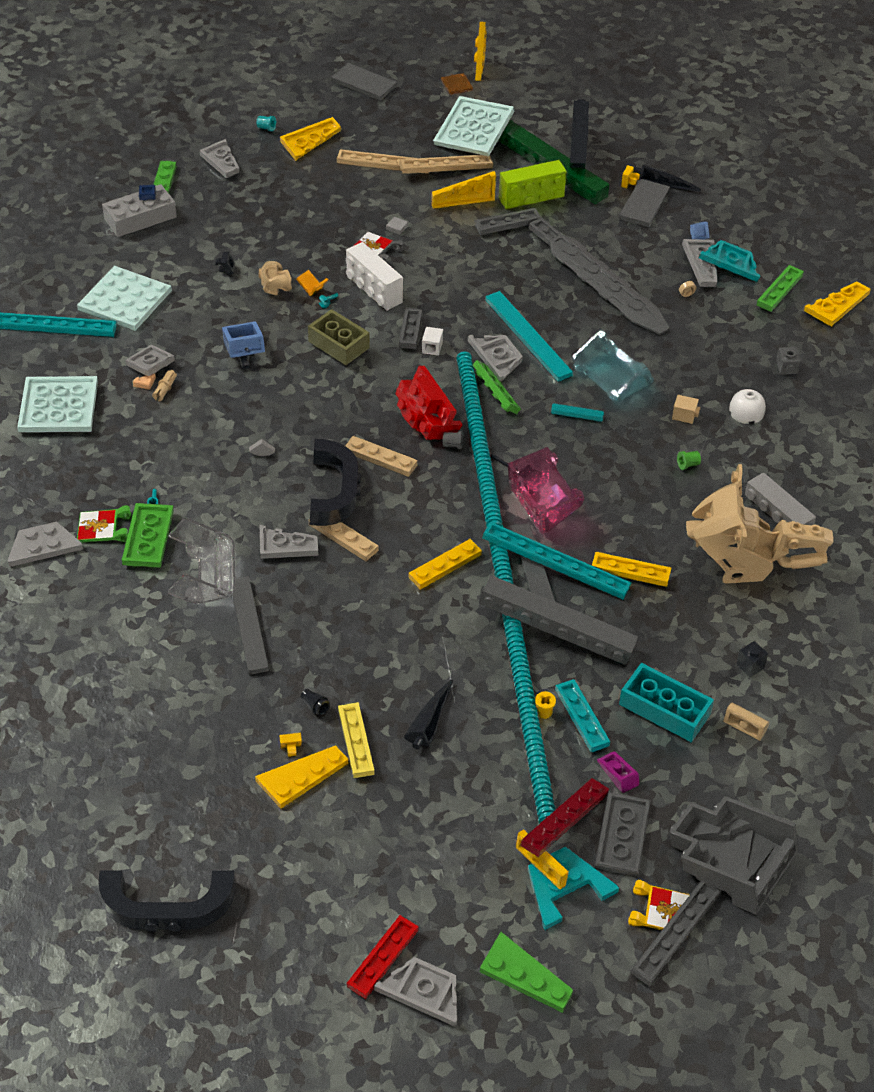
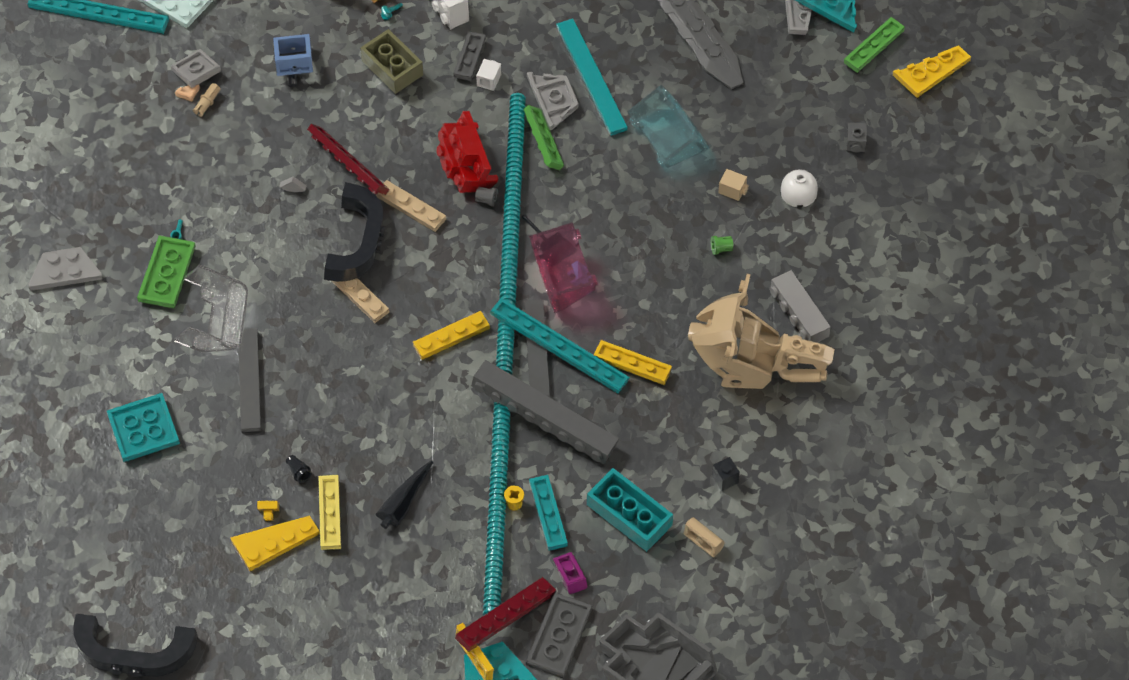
camera: 10 degrees right, 10 degrees up
light aqua plate [17,376,98,432] -> none
flag [77,505,132,543] -> none
light grey wing [259,525,318,559] -> none
teal axle [551,403,604,422] -> none
tan tile [679,281,697,297] -> none
none -> teal plate [106,393,180,462]
none -> dark red plate [307,124,390,195]

